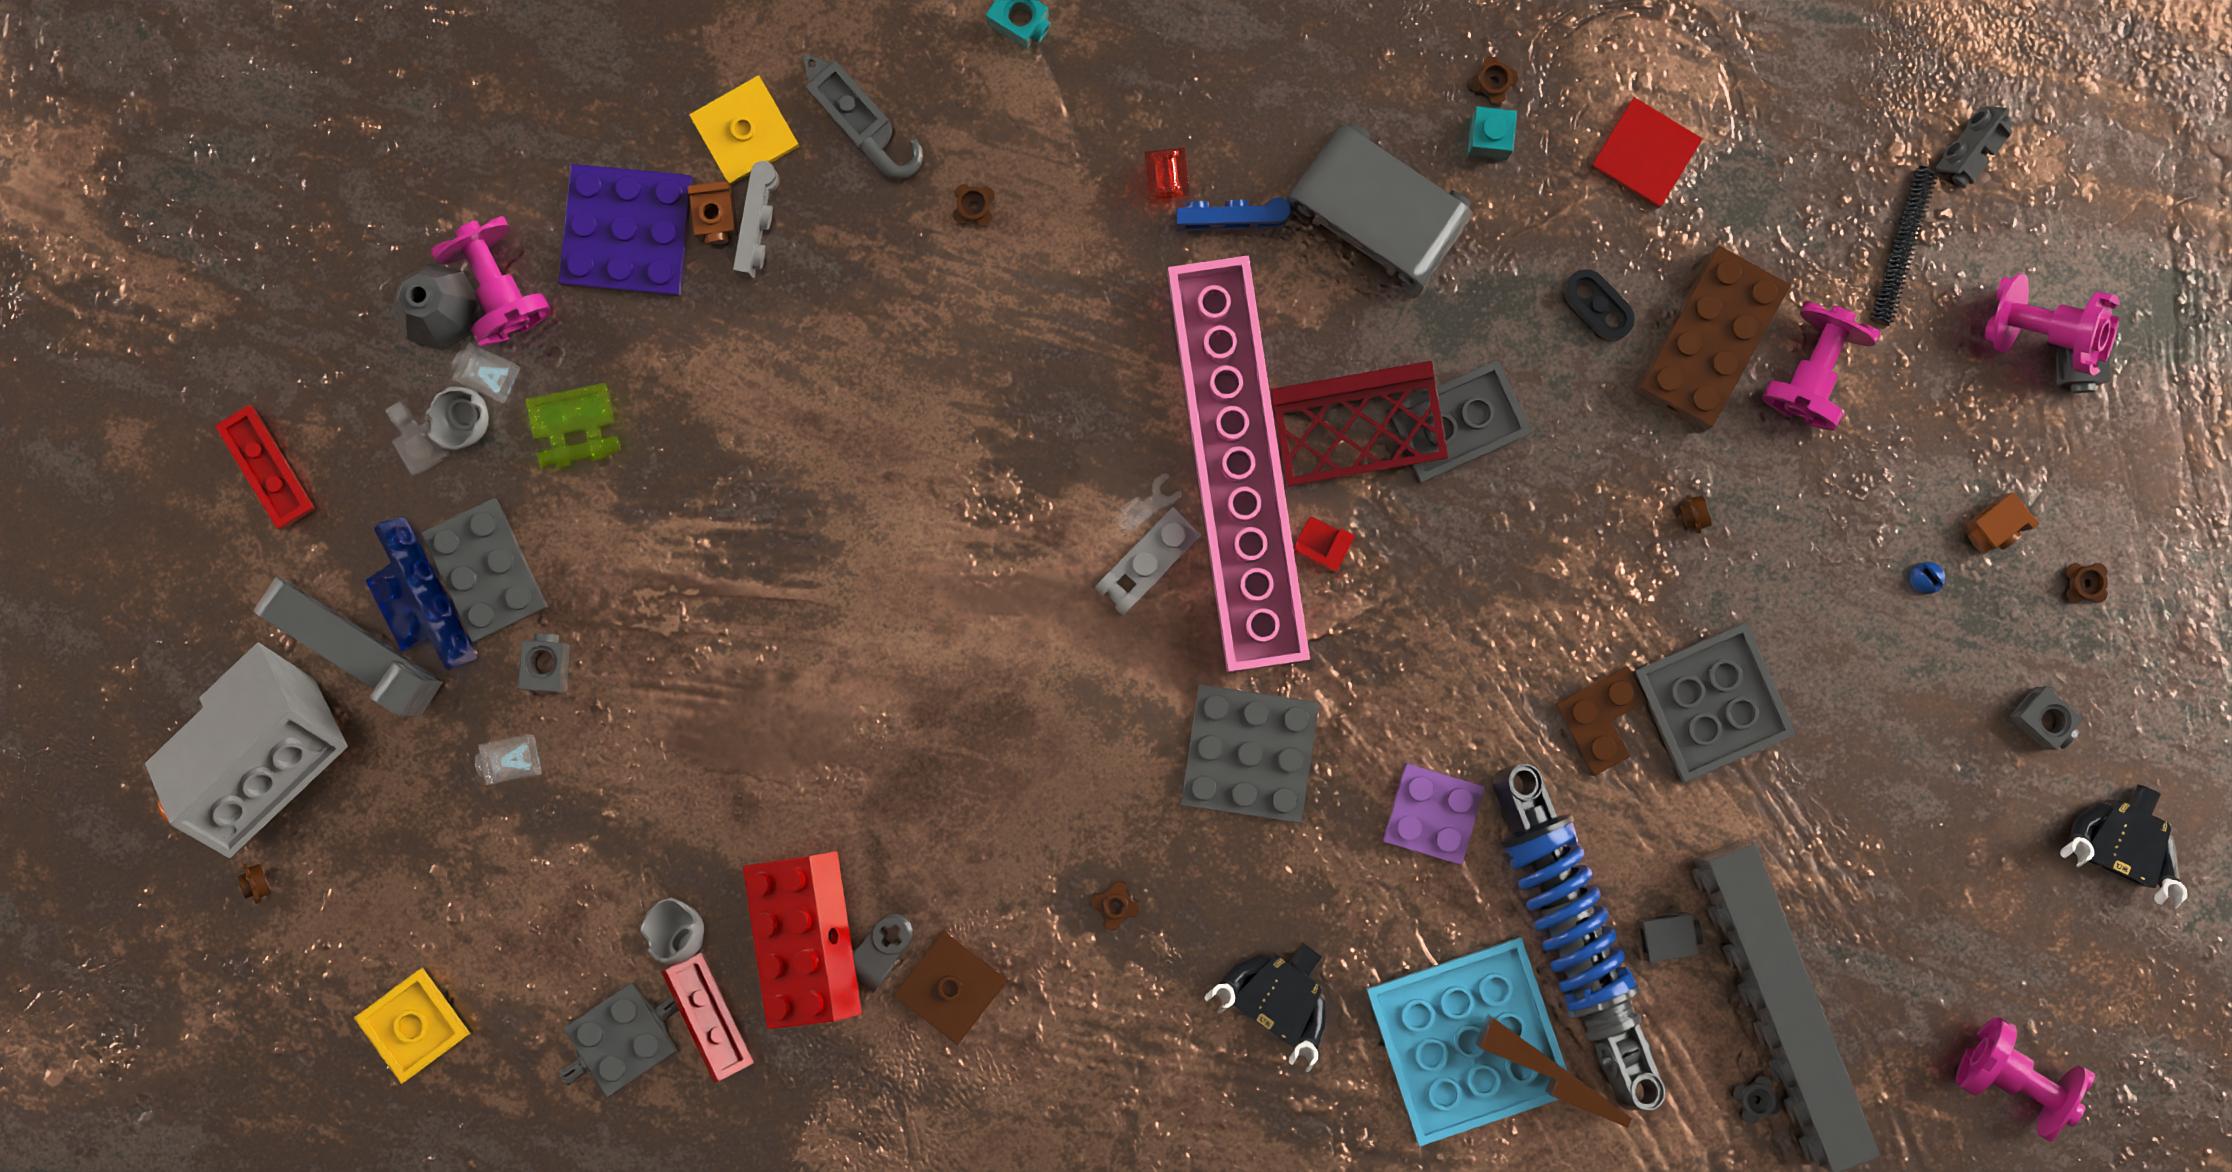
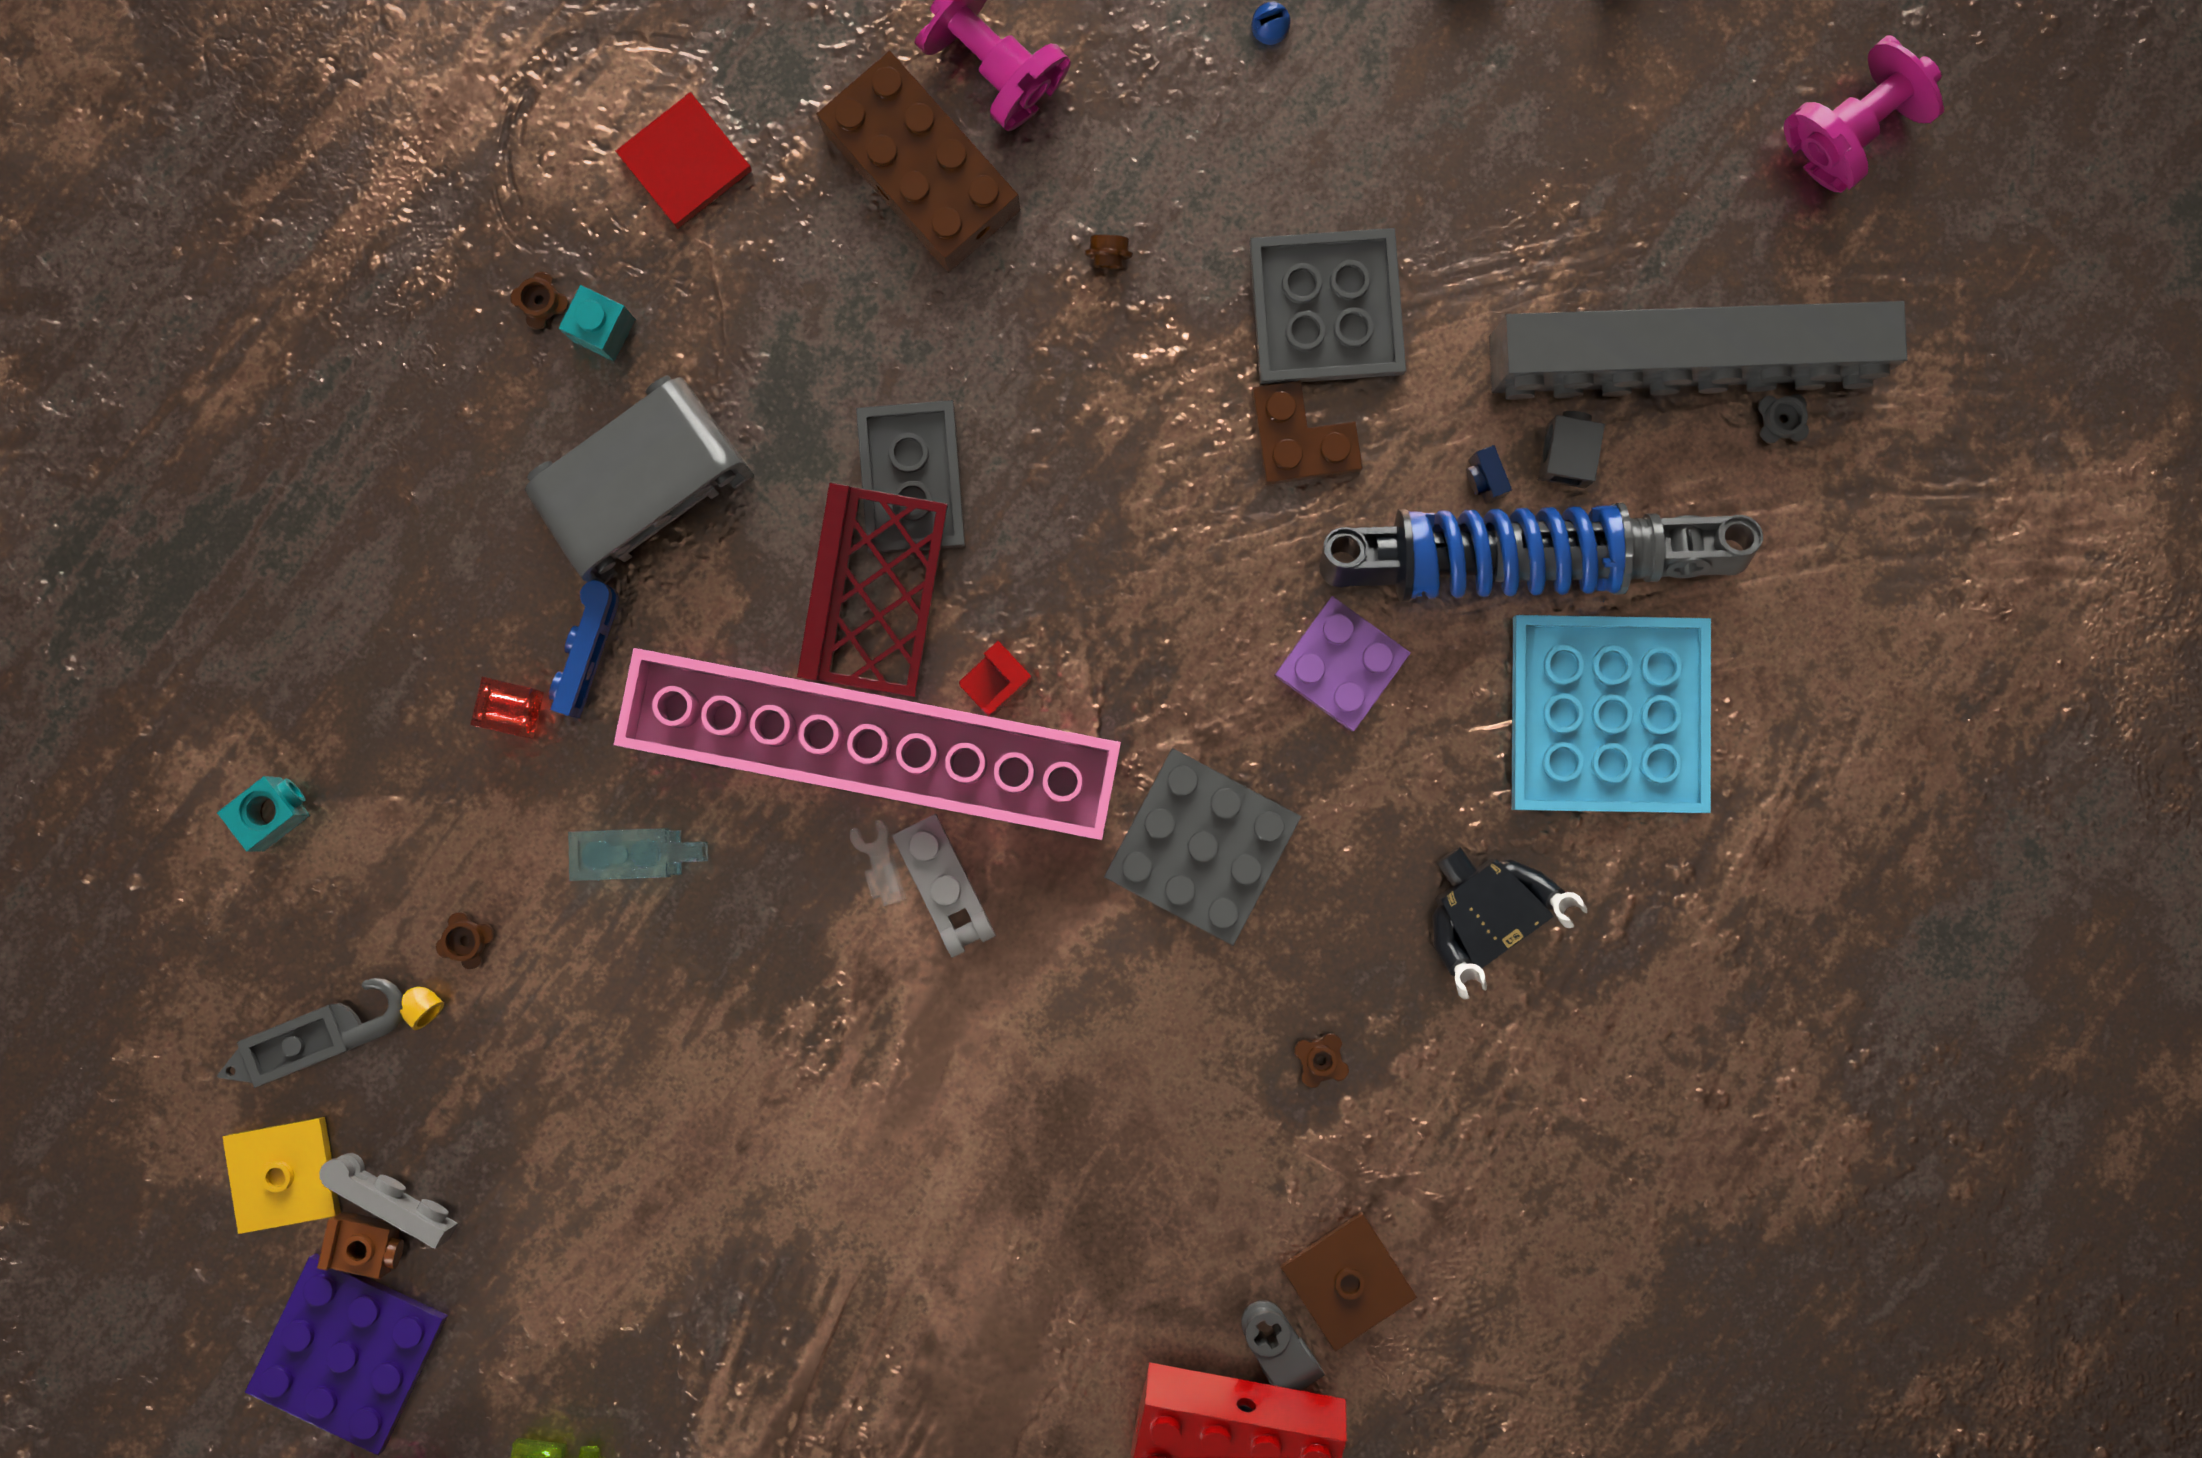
camera: 75 degrees left, 0 degrees up
reddish brown slope [1476,1014,1632,1128] -> none
black plate [1564,269,1635,341] -> none
none -> yellow hinge [400,986,444,1030]
none -> clear light blue hinge [568,828,708,881]
none -> dark blue plate [1466,445,1512,504]

